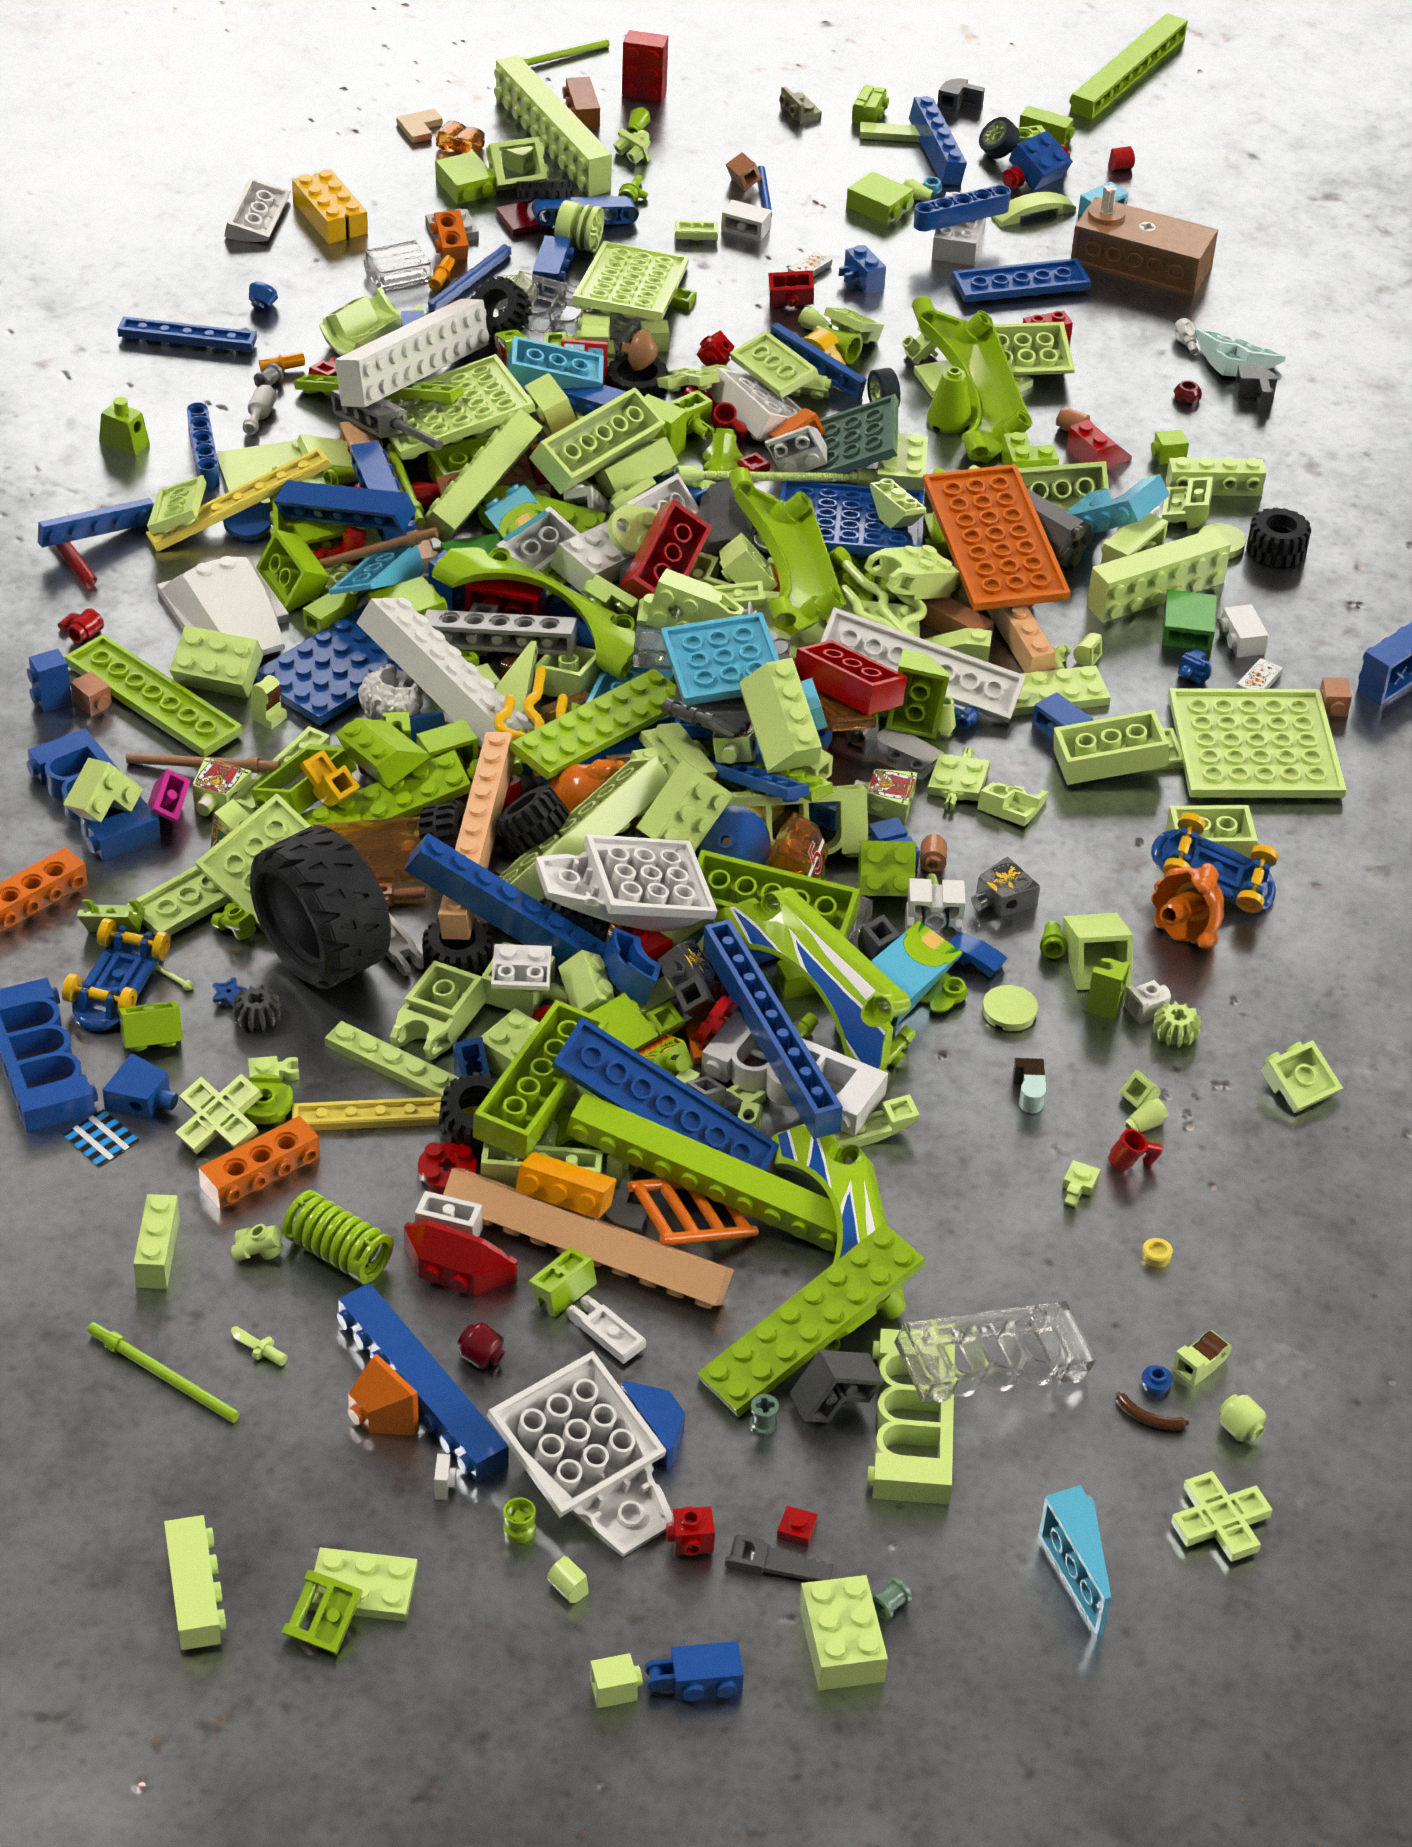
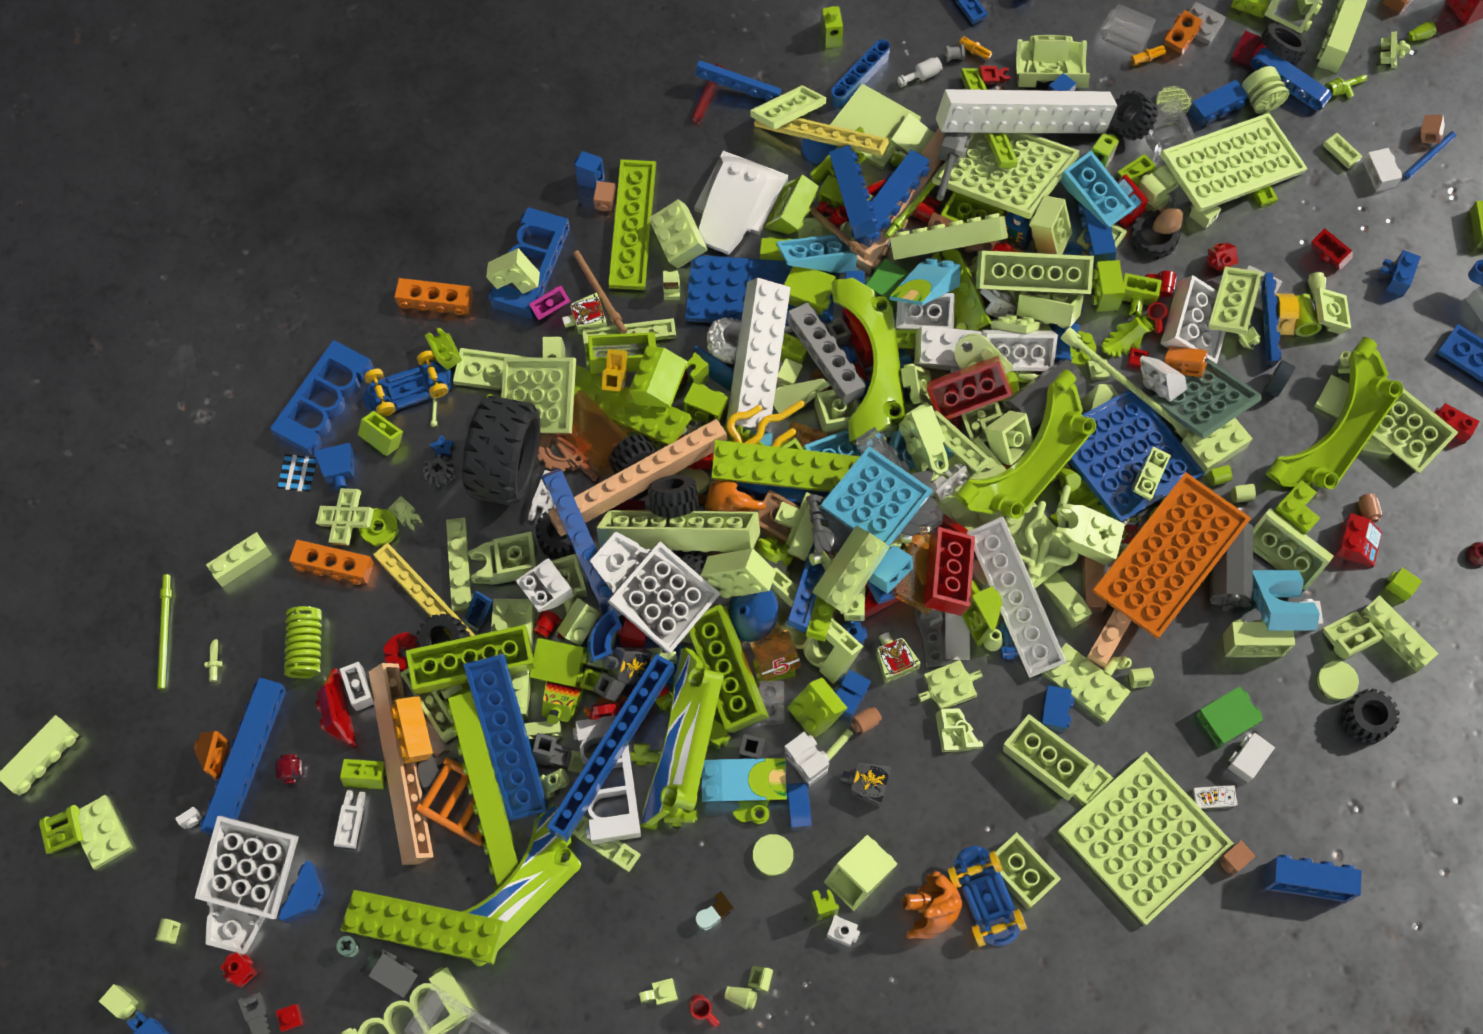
camera: 55 degrees right, 25 degrees up
red piece [58,608,104,644] -> none
yellowish green plate [231,1224,283,1261] -> none
axle [427,244,512,312] -> none
lime wheel [503,1497,536,1543] -> none
yellowish green plate [657,364,729,392] -> none
white tile [788,251,833,277] -> none
lime cone [927,367,972,434] -> none
lime cone [1040,921,1067,959] -> none
yellowish green brick [1086,528,1231,623] -> none
yellowish green gear [1153,1001,1201,1048] -> none
blue piece [1178,649,1212,684] -> none

